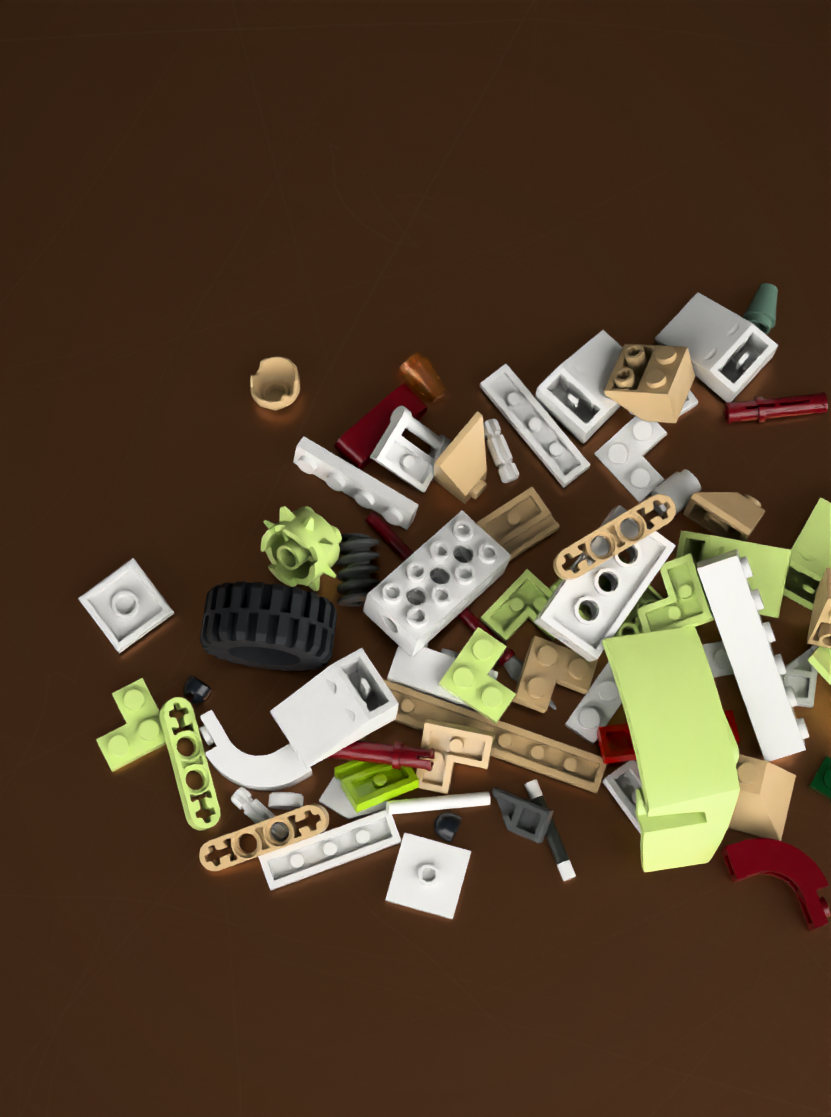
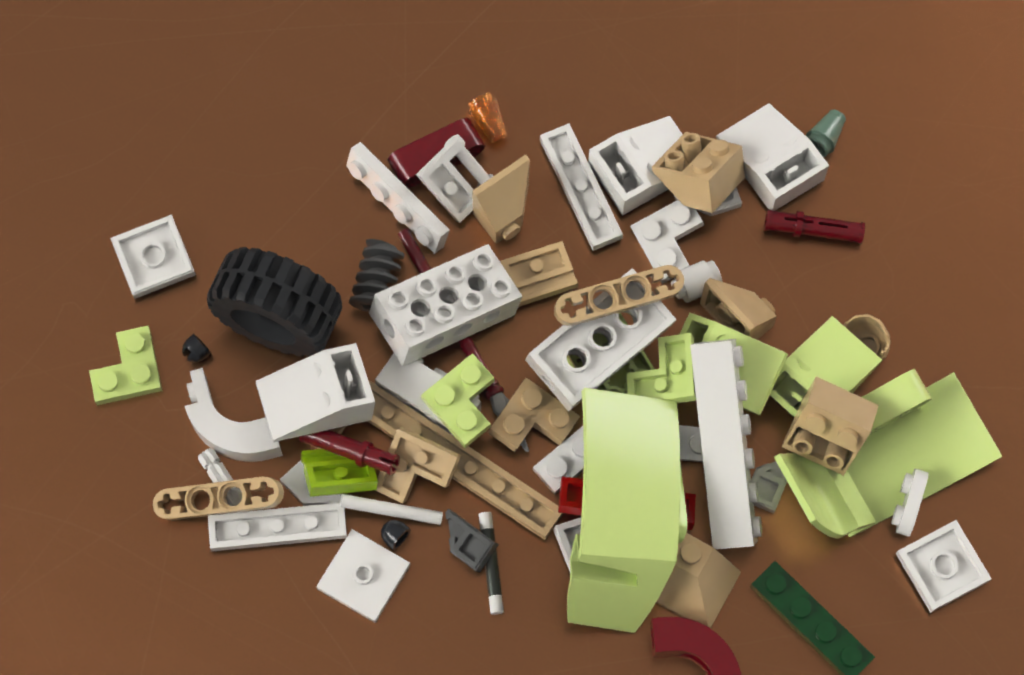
camera: 15 degrees right, 5 degrees down
yellowish green beam [159,697,220,831] -> none
tan hair [250,356,300,411] -> none
yellowish green brick [261,506,342,591] -> none
white tile [268,792,304,810] -> none
yellowish green plate [480,569,556,642] -> none
white axle [483,419,519,483] -> none

